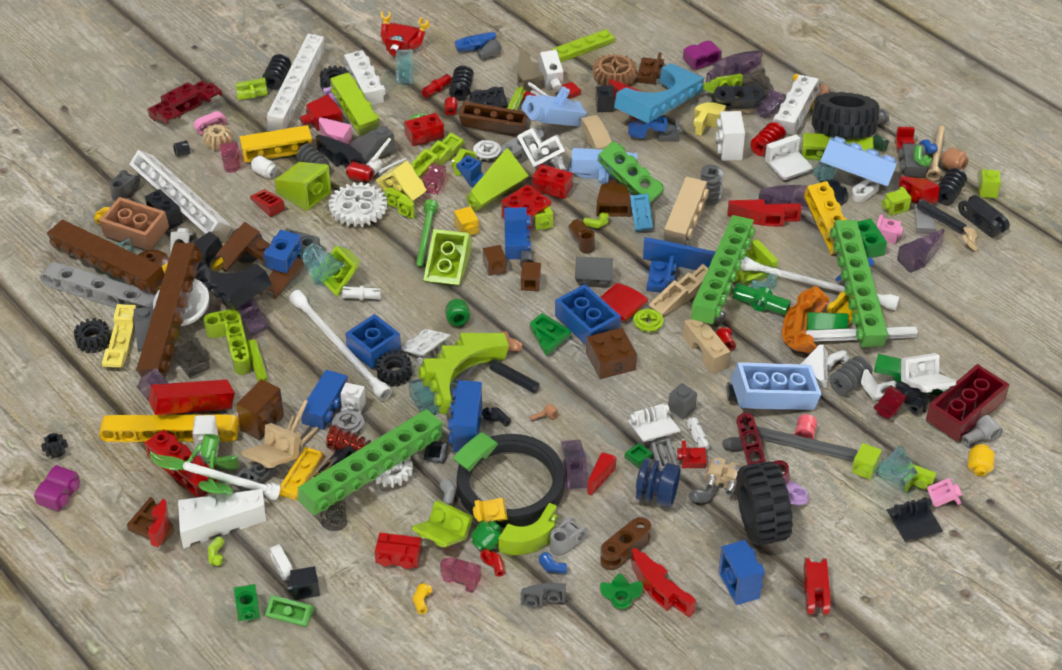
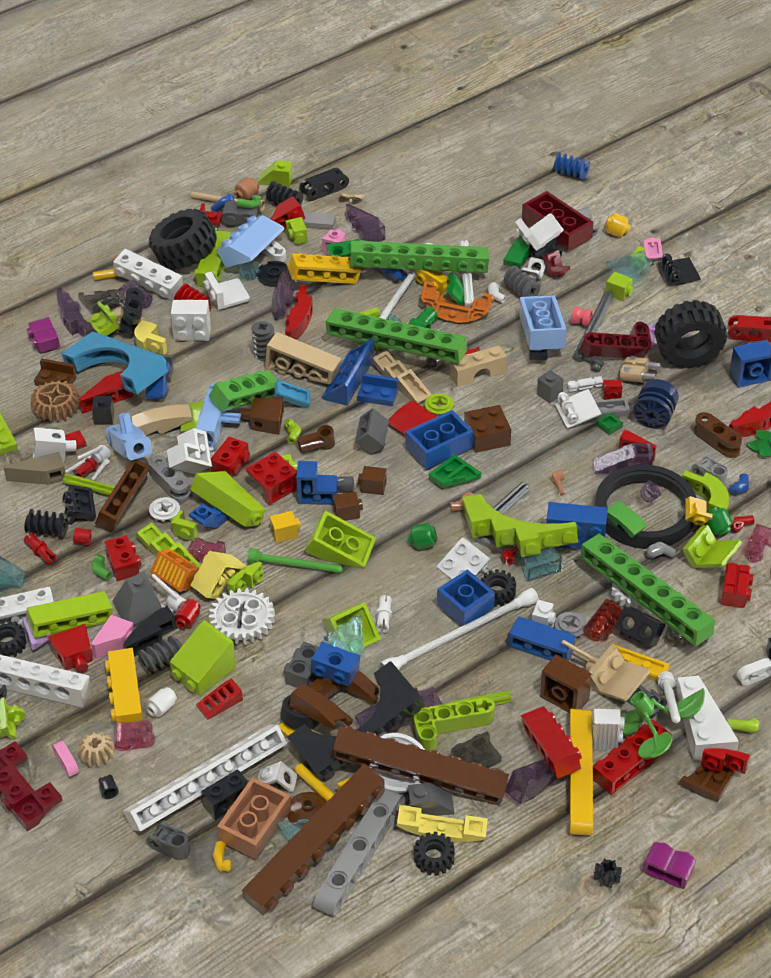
camera: 85 degrees left, 0 degrees up
white slope [800,344,828,388] -> none
black axle [916,199,967,233] -> none
none -> orange brick [150,549,199,592]
none -> clear purple tile [640,481,661,503]

